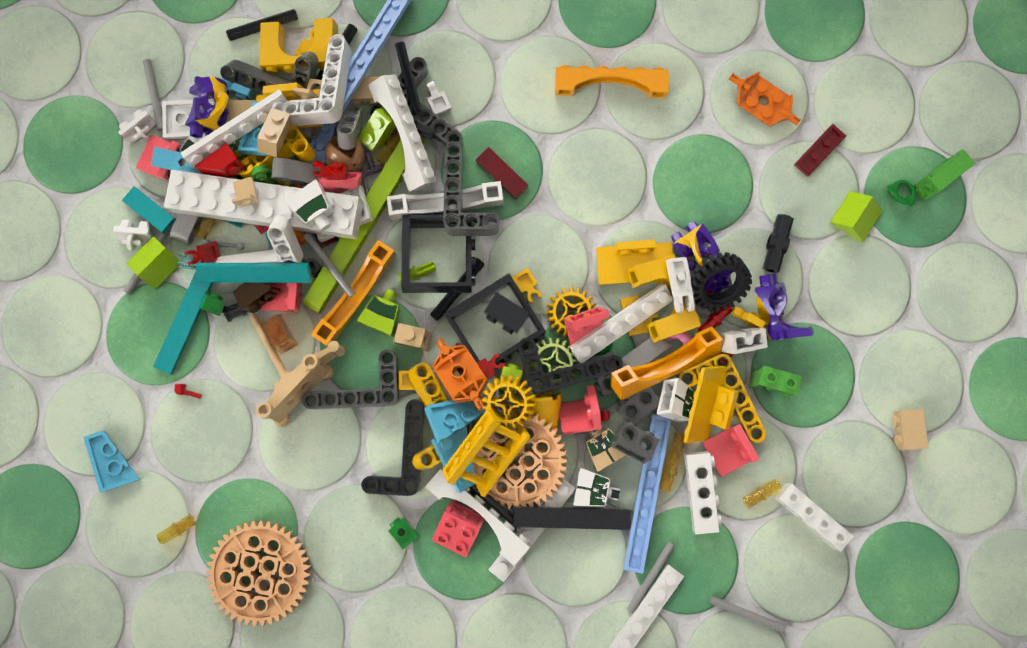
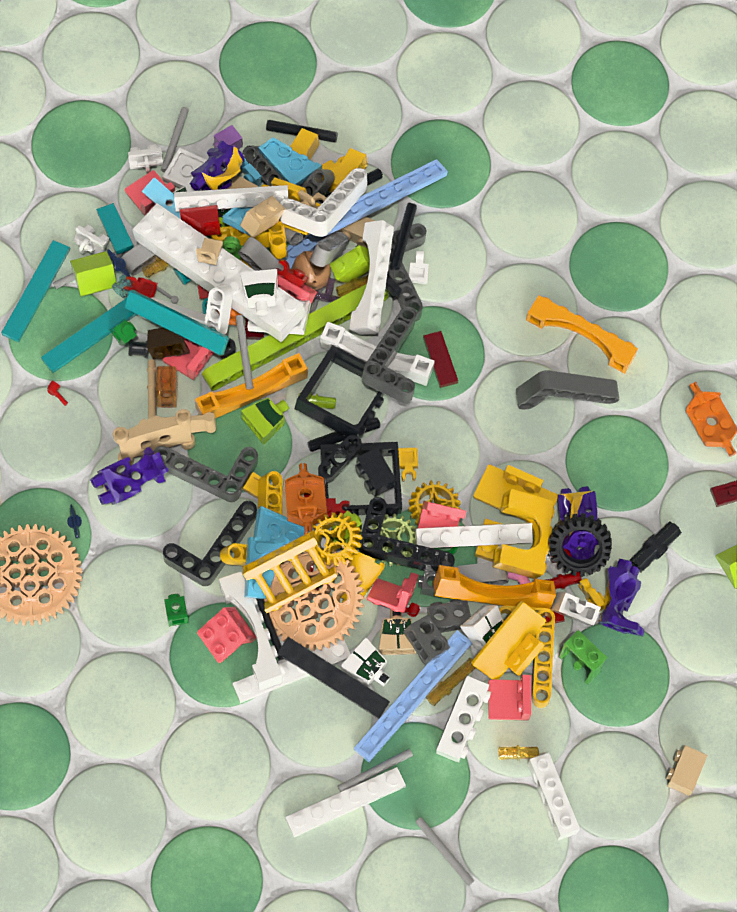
camera: 20 degrees right, 15 degrees down
tan torso [393,323,432,352] -> none
white hinge [666,257,695,313] -> none
none -> teal tile [1,240,70,342]
none -> dark blue piece [67,504,82,538]
none -> dark purple hips [90,447,169,505]
none -> dark blue piece [107,249,131,281]
none -> medium lavender brick [213,125,243,149]
none -> medium azure wing [259,137,322,186]
none -> black beam [318,435,362,482]
none -> dark grey beam [516,370,619,410]

